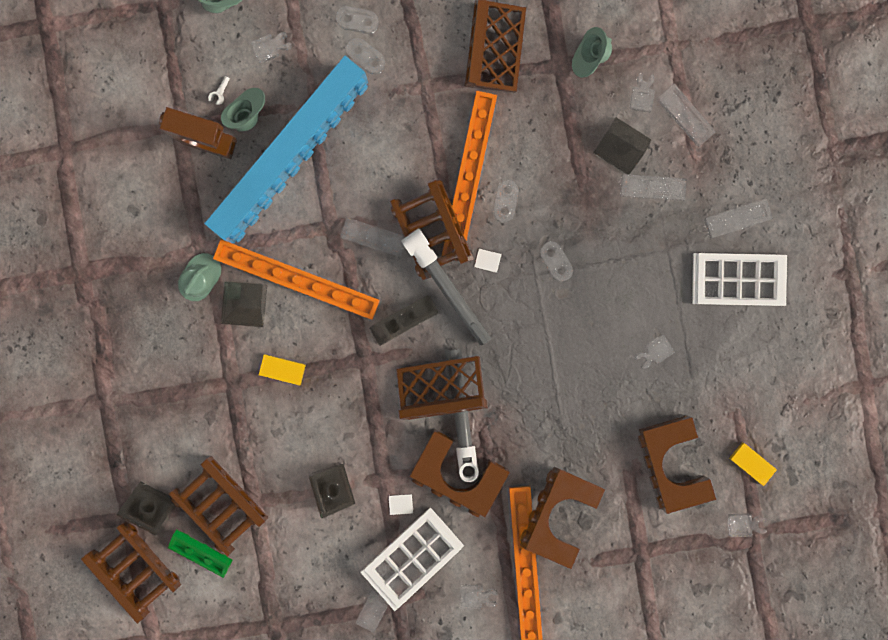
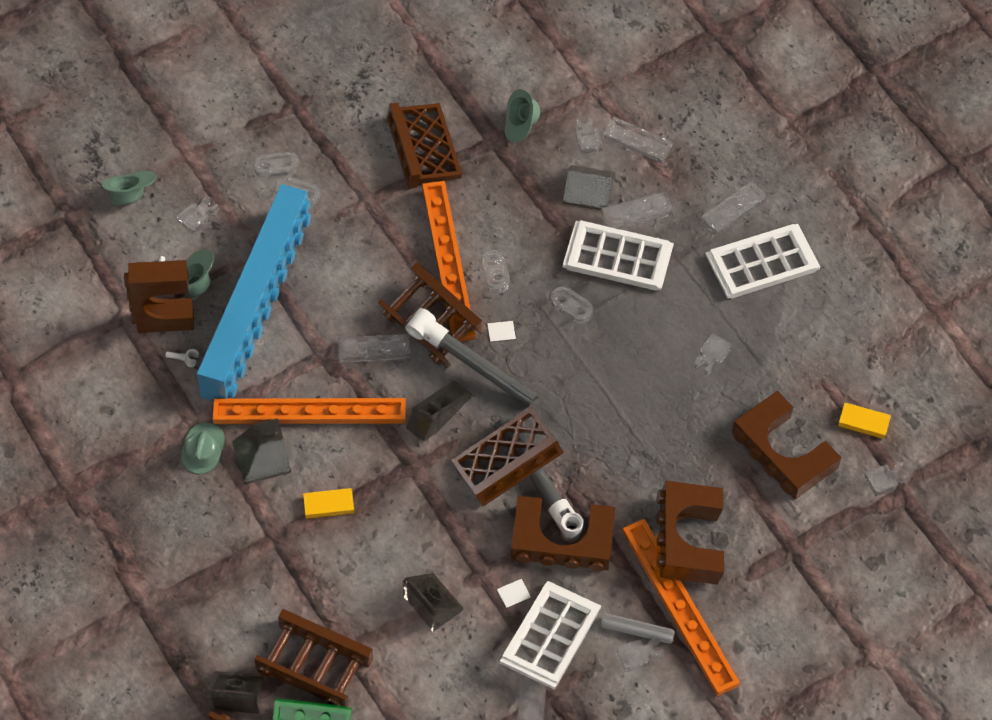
camera: 30 degrees left, 30 degrees down
none -> white hand [166,349,199,367]
none -> white piece [562,220,674,291]
none -> light grey axle [601,613,675,644]

